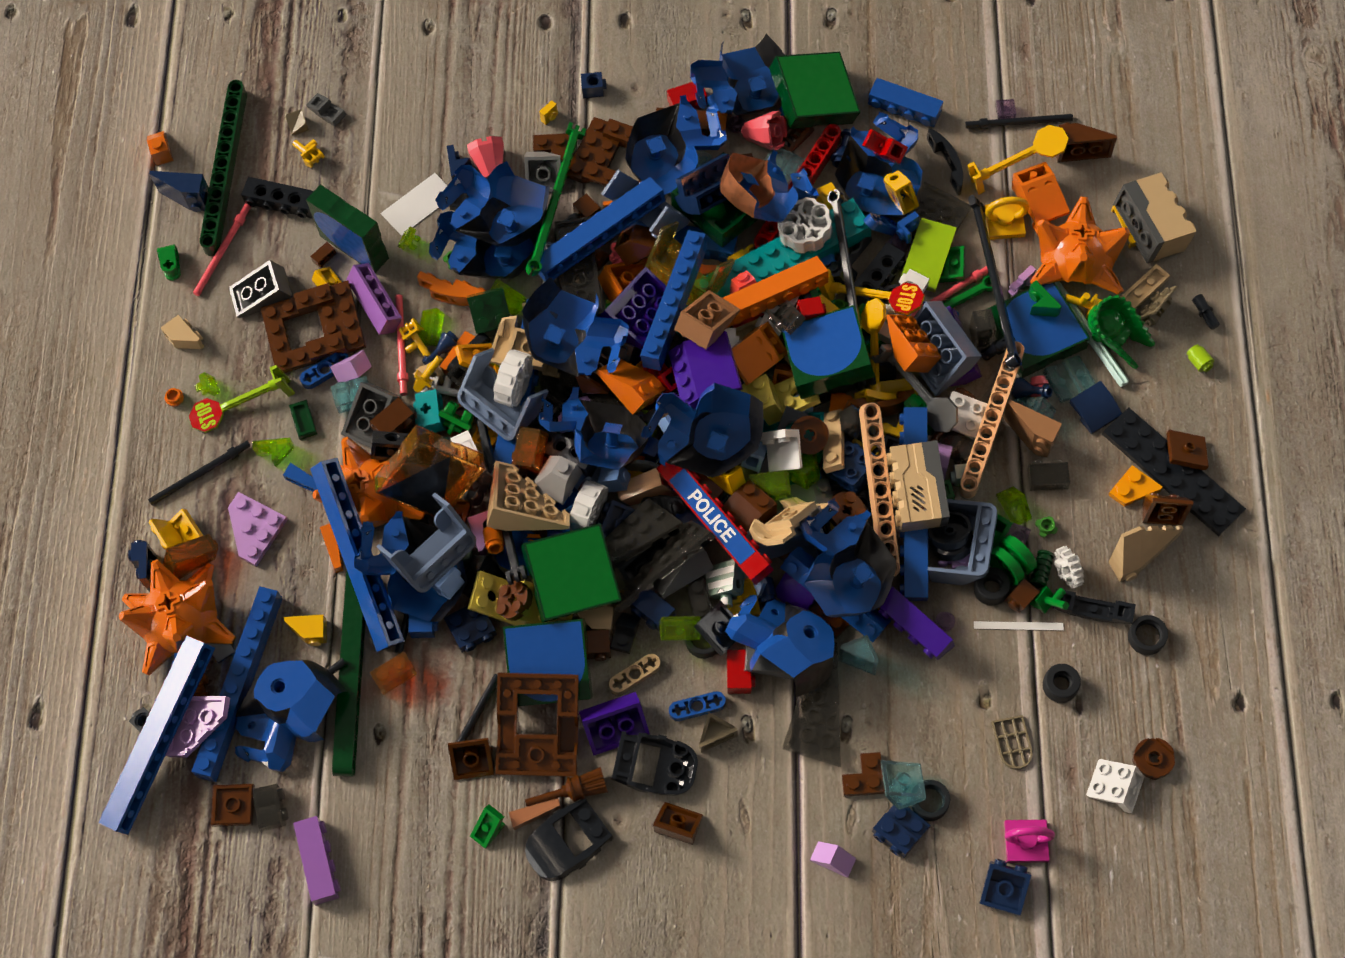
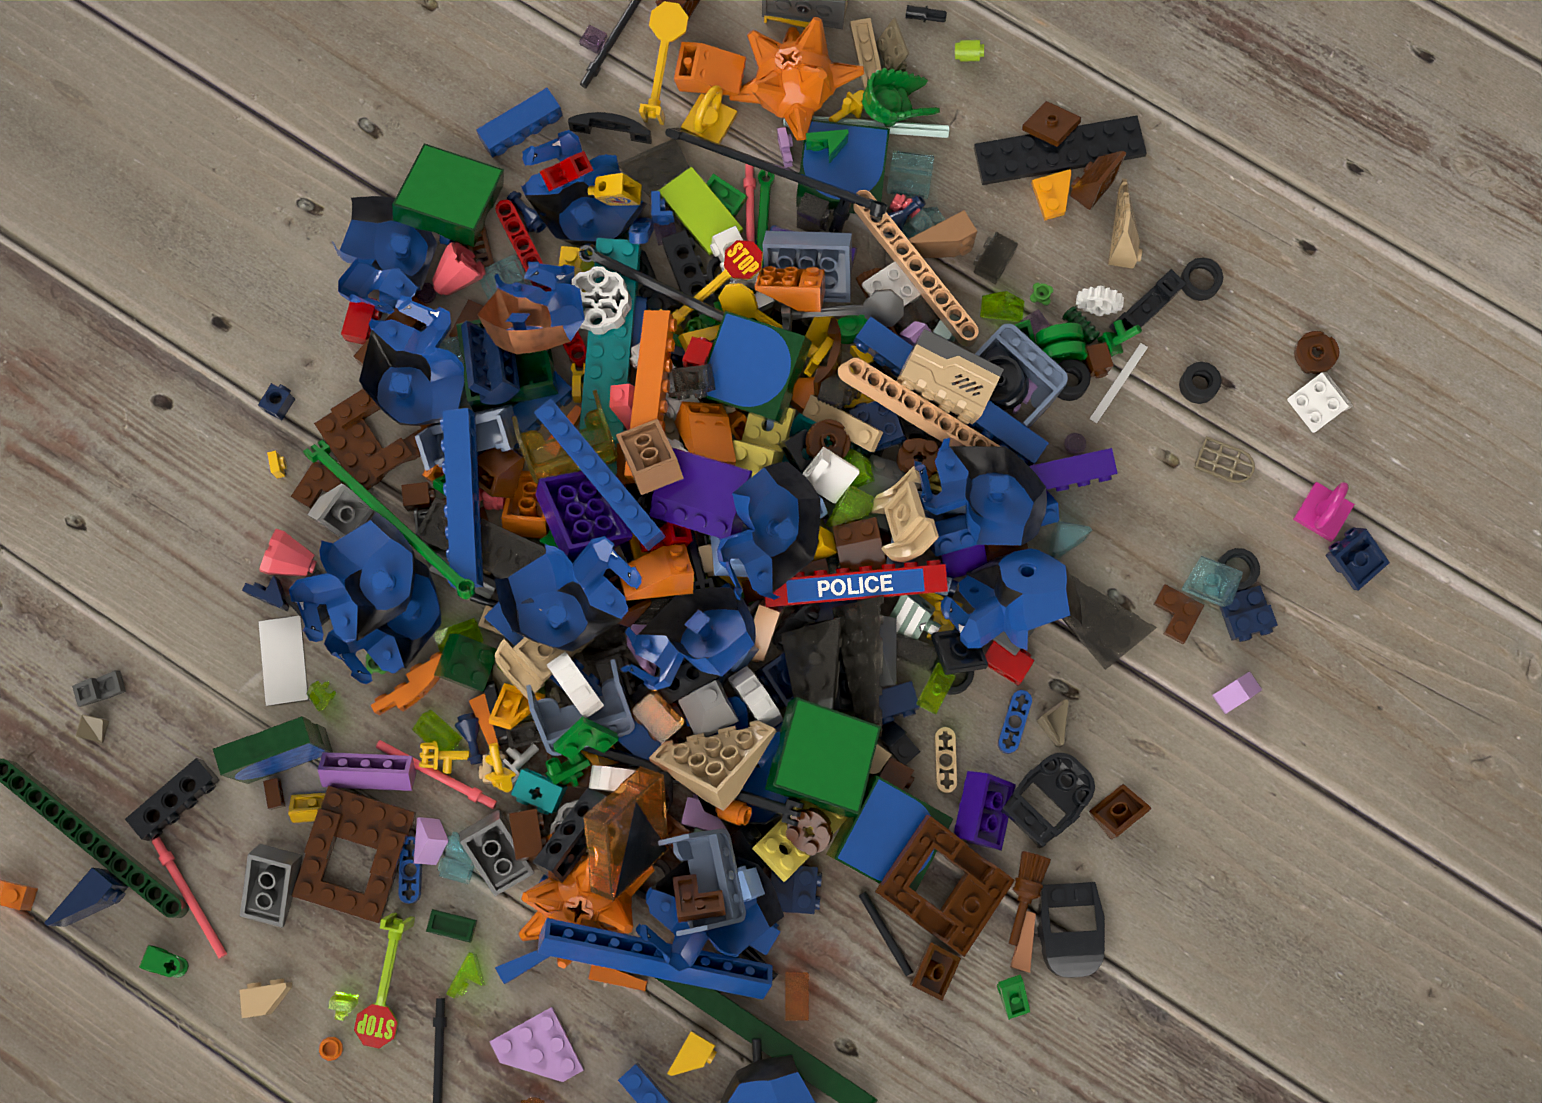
camera: 60 degrees left, 10 degrees up
yellow arm [292,139,325,168] -> none
dark blue slope [1069,381,1122,435] -> none
none -> green plate [553,716,619,759]
none -> reddish brown plate [673,874,726,922]

